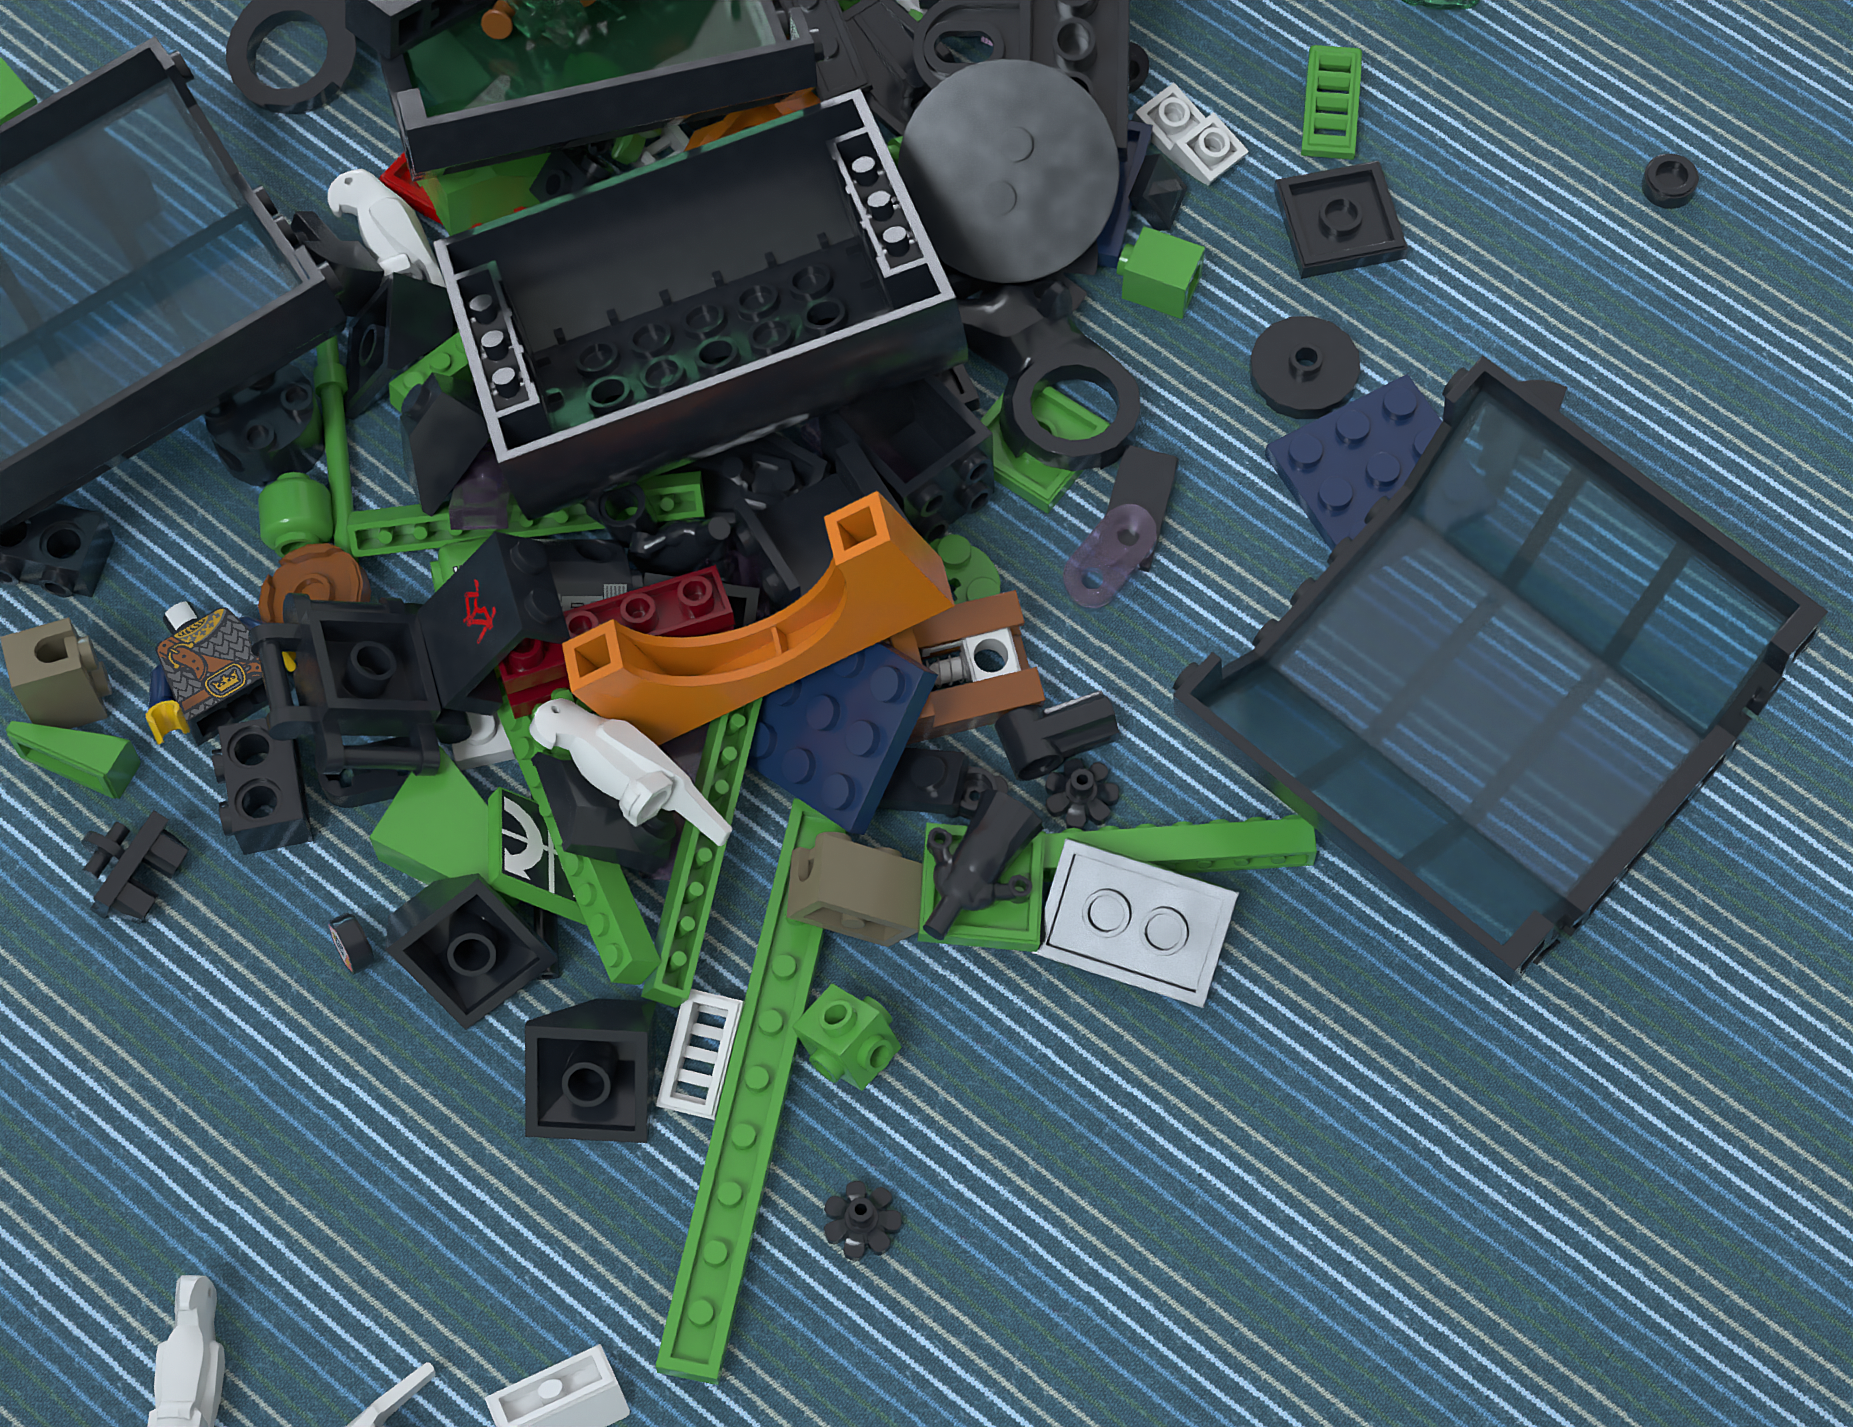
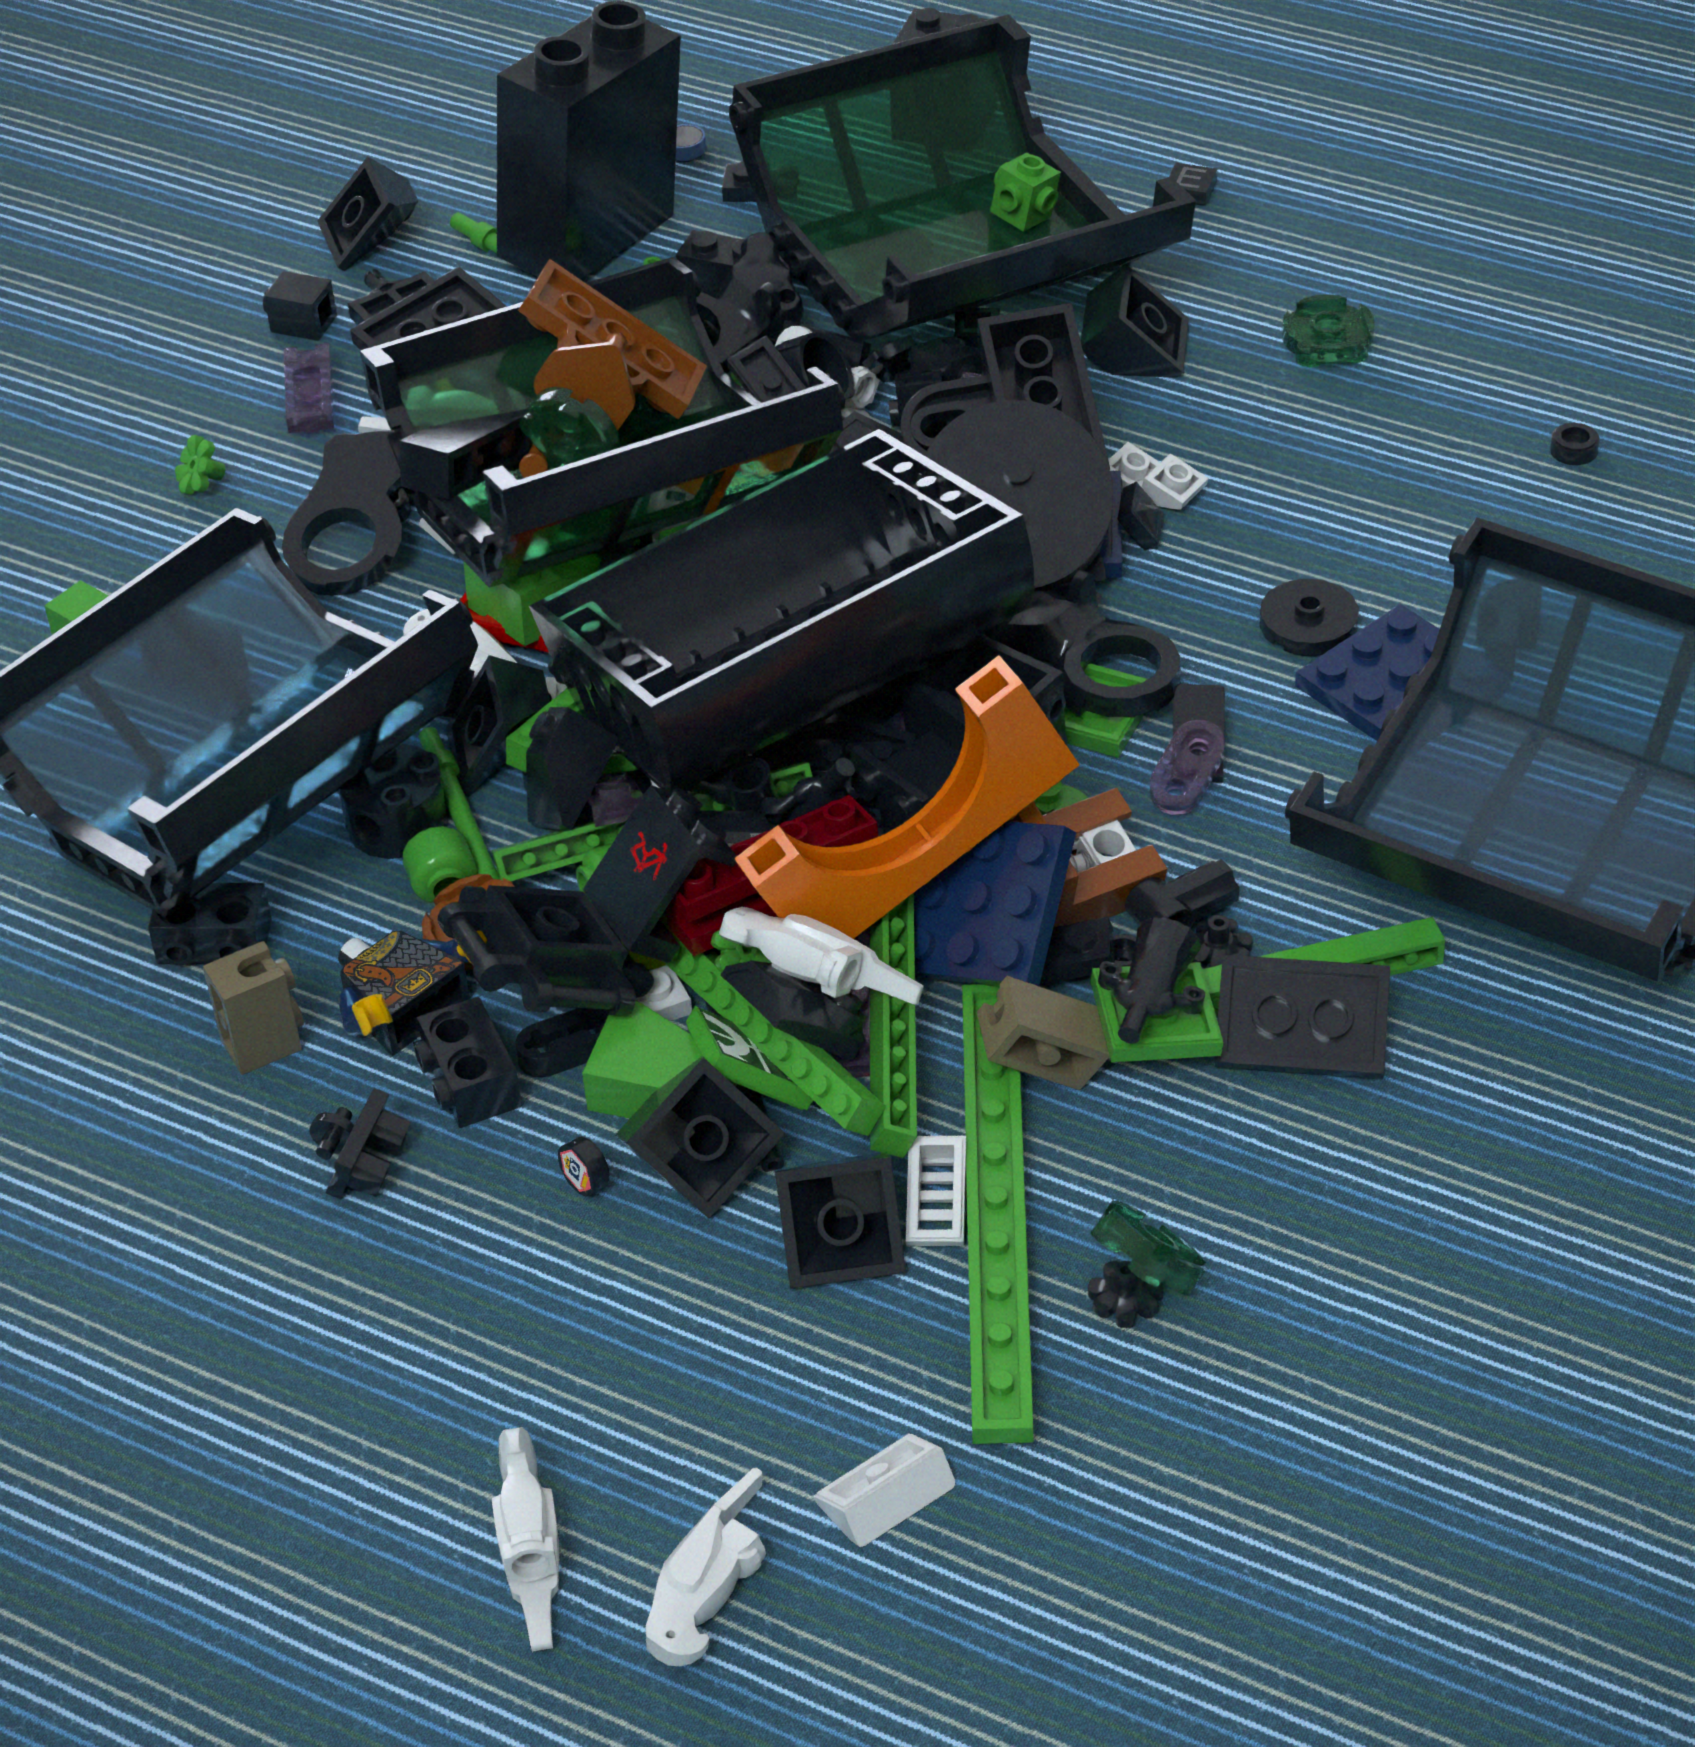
camera: 10 degrees left, 20 degrees down
bright green slope [6,721,141,799] -> none
bright green brick [792,984,902,1091] -> none
bright green brick [1116,226,1205,319] -> none
black tile [1274,160,1408,279] -> none
bright green slope [1301,45,1362,160] -> none
none -> clear green plate [1091,1200,1207,1296]

